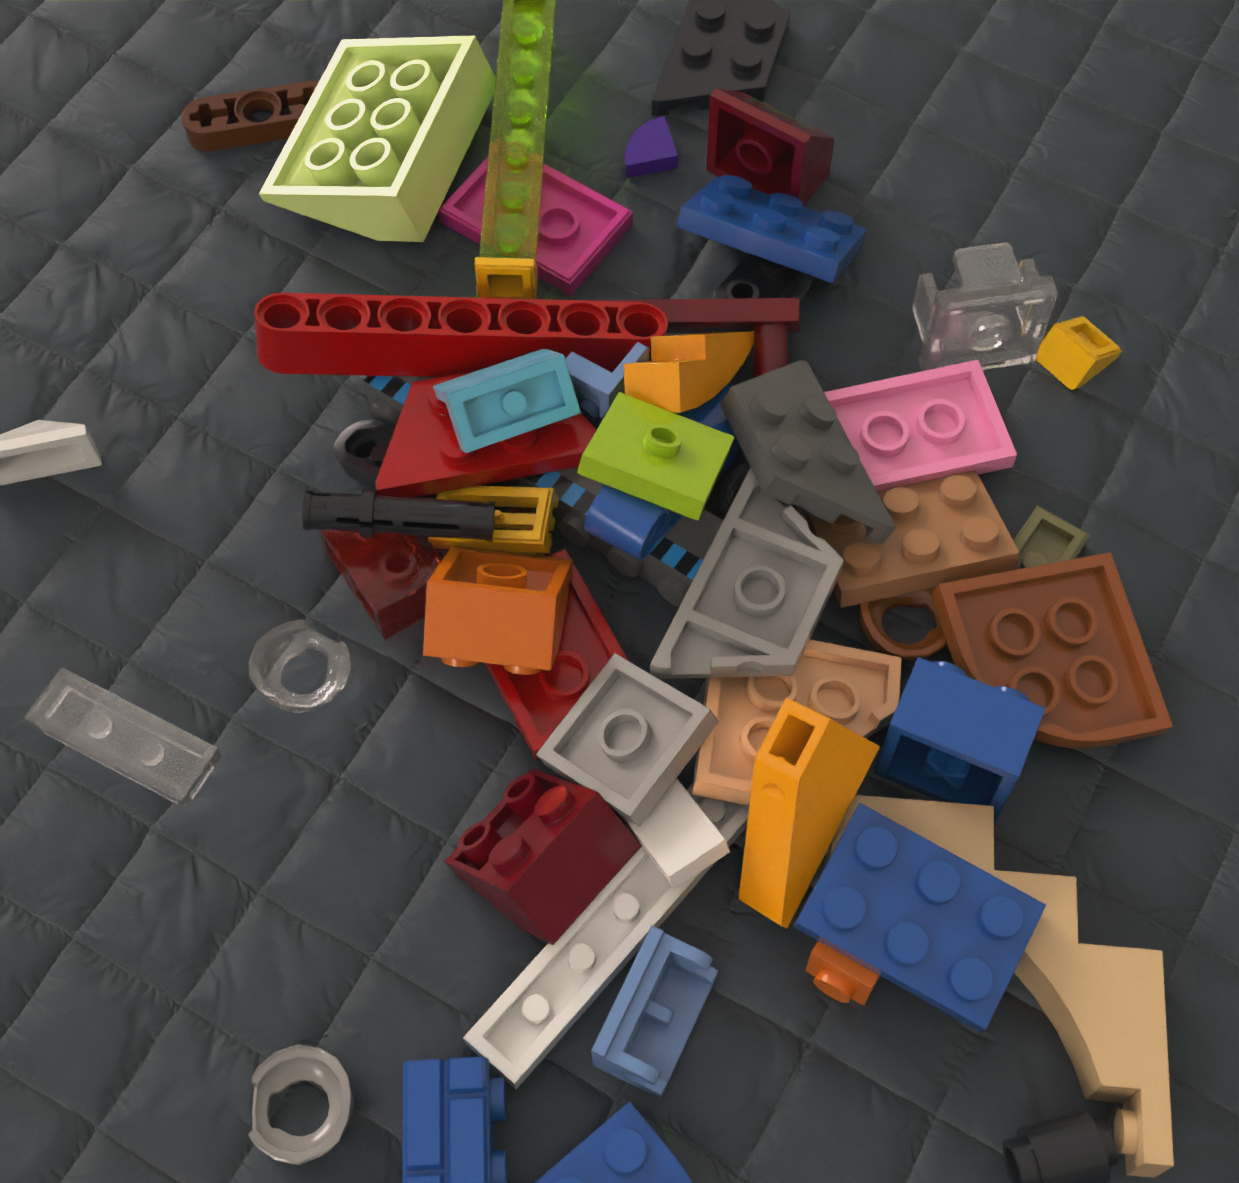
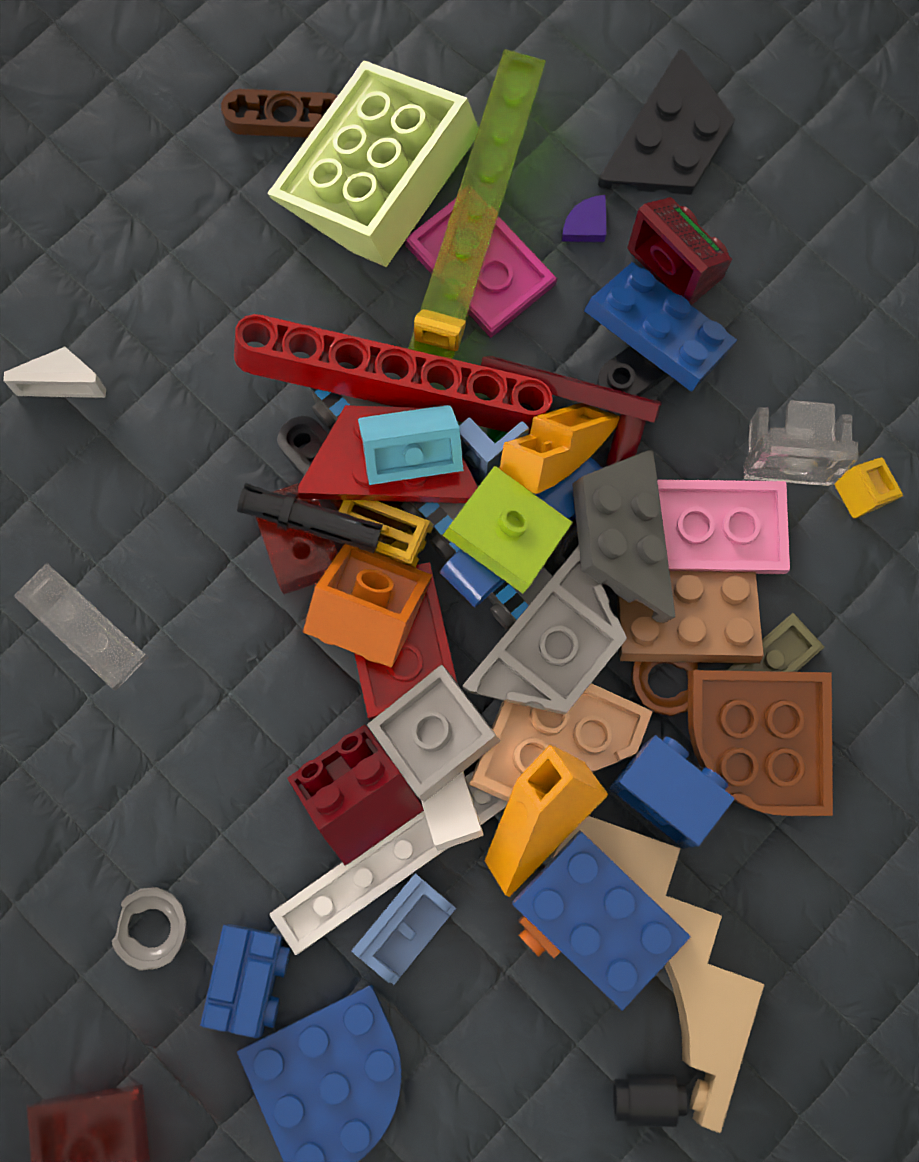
camera: 10 degrees right, 15 degrees up
clear piece [249,620,351,713] -> none

